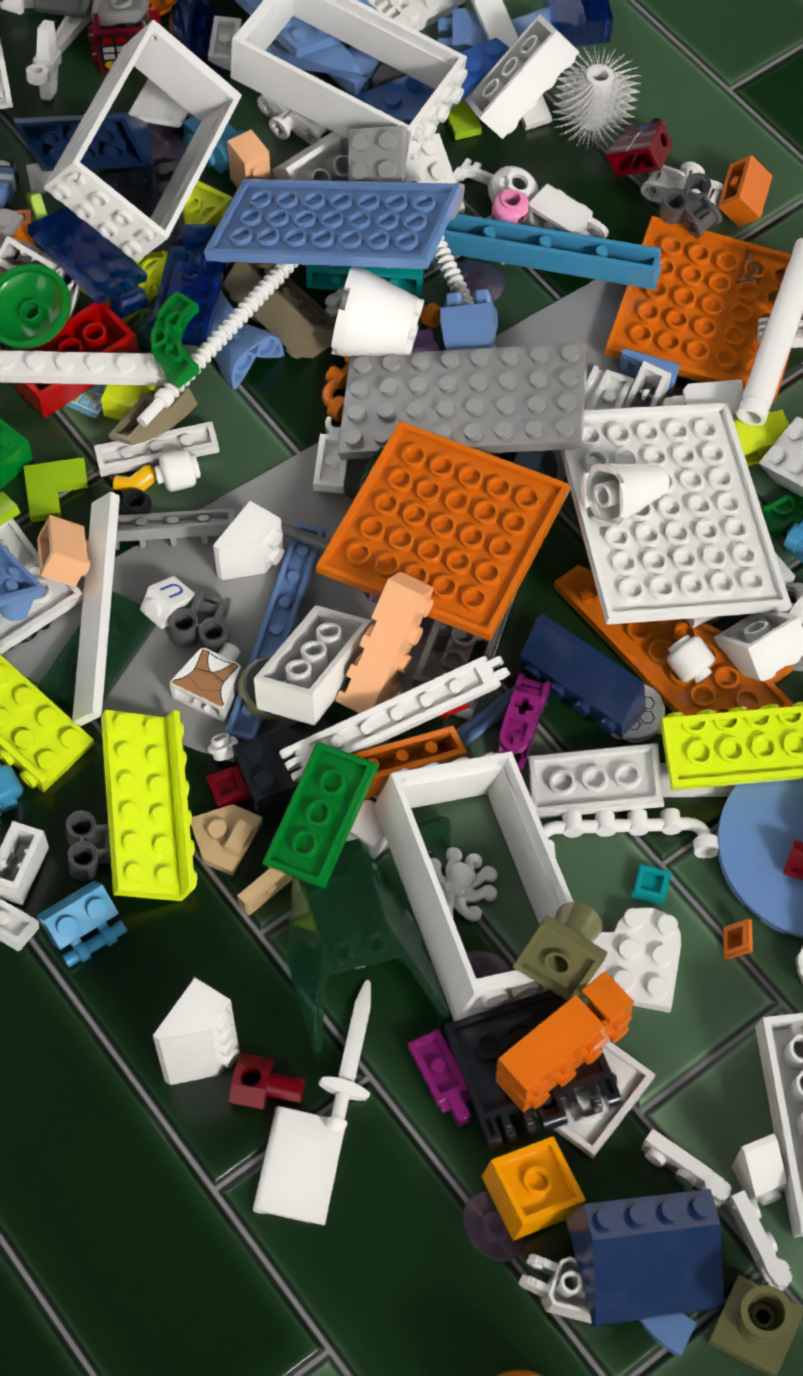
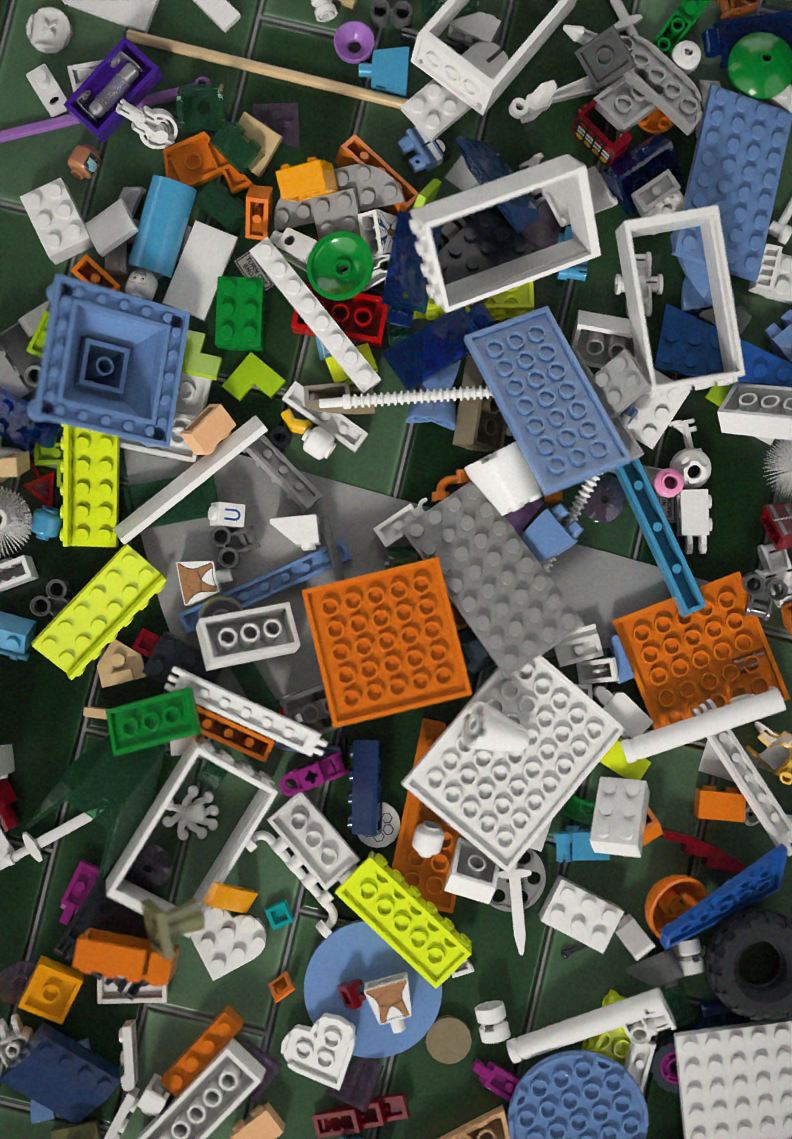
camera: 50 degrees right, 25 degrees up
green tile [151,291,200,389] -> none
white plate [207,733,238,761] -> none
light nougat brick [227,129,271,188] -> none
light nougat wedge [335,572,434,713] -> none
none -> orange brick [160,1005,244,1098]
none -> light orange tile [202,882,258,913]

